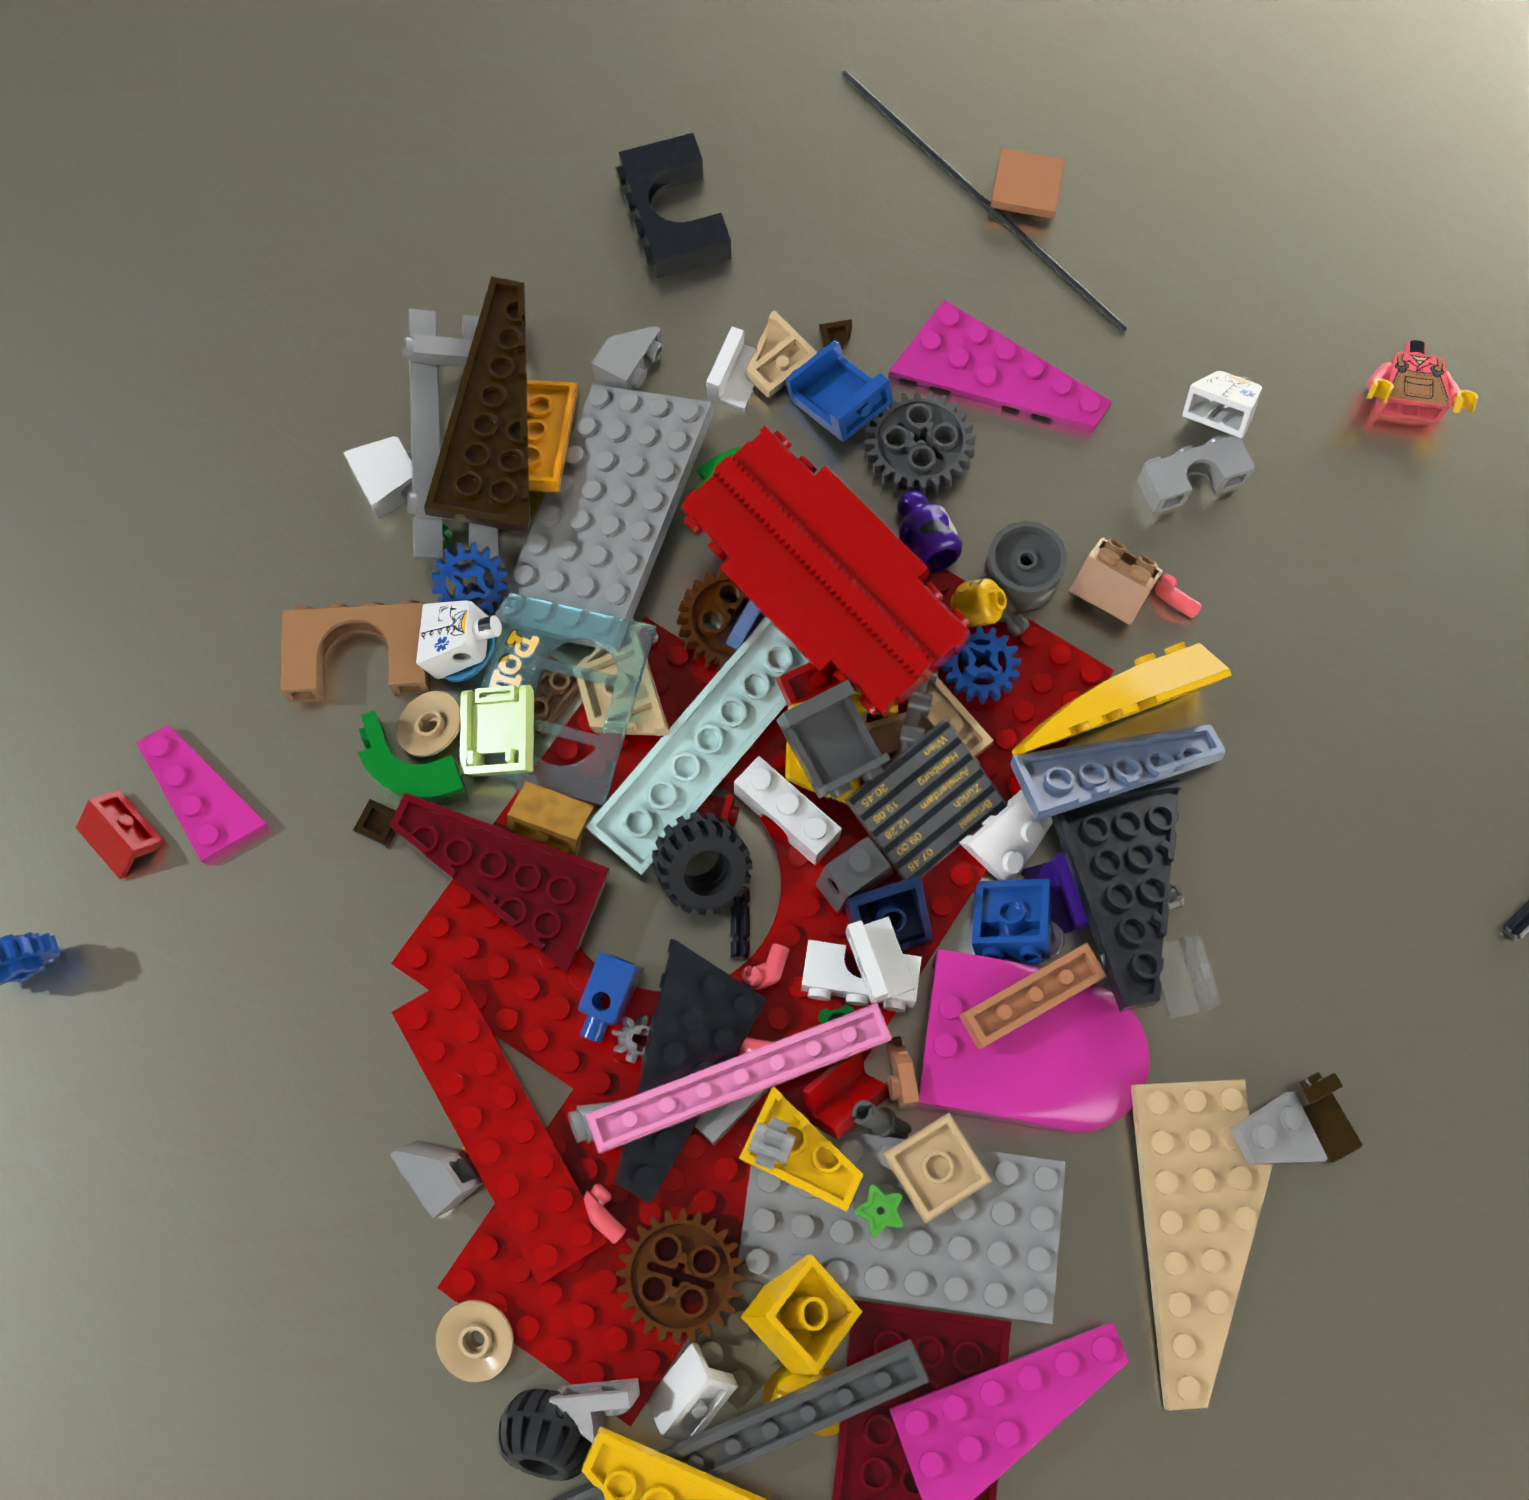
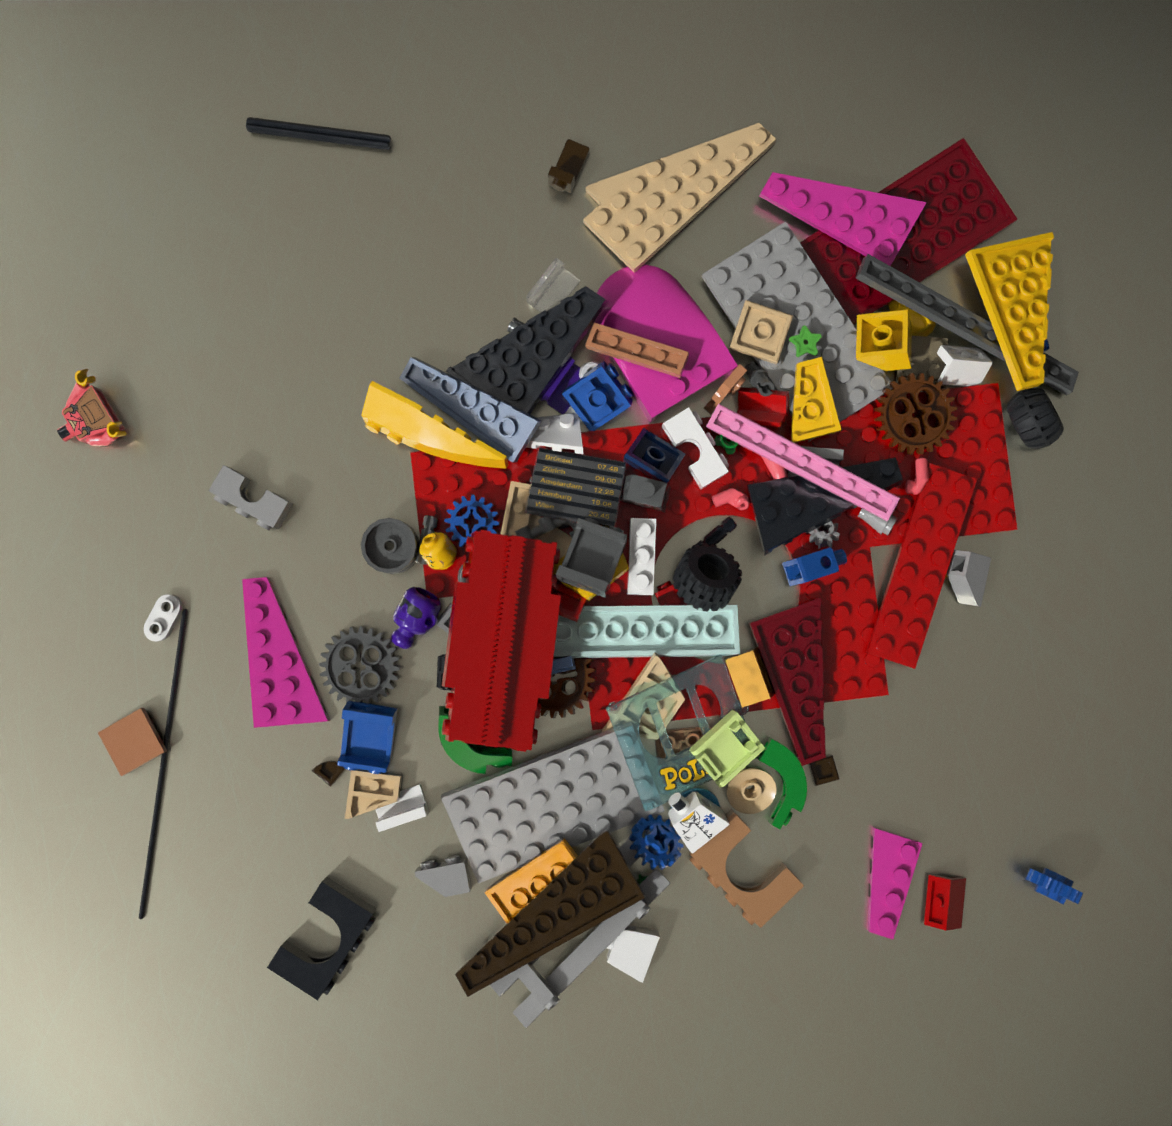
camera: 125 degrees left, 15 degrees up
tan dish [435,1300,514,1383] -> none
light grey slope [549,1378,640,1443] -> none
light grey gear [748,1117,796,1170] -> none
white panel [845,916,916,1004] -> none
medium nougat slope [1069,537,1163,625] -> none
coral arm [1154,574,1202,619] -> none
white torso [1182,371,1263,438] -> none
light grey wing [1230,1092,1328,1164] -> none
none -> white plate [144,595,183,641]

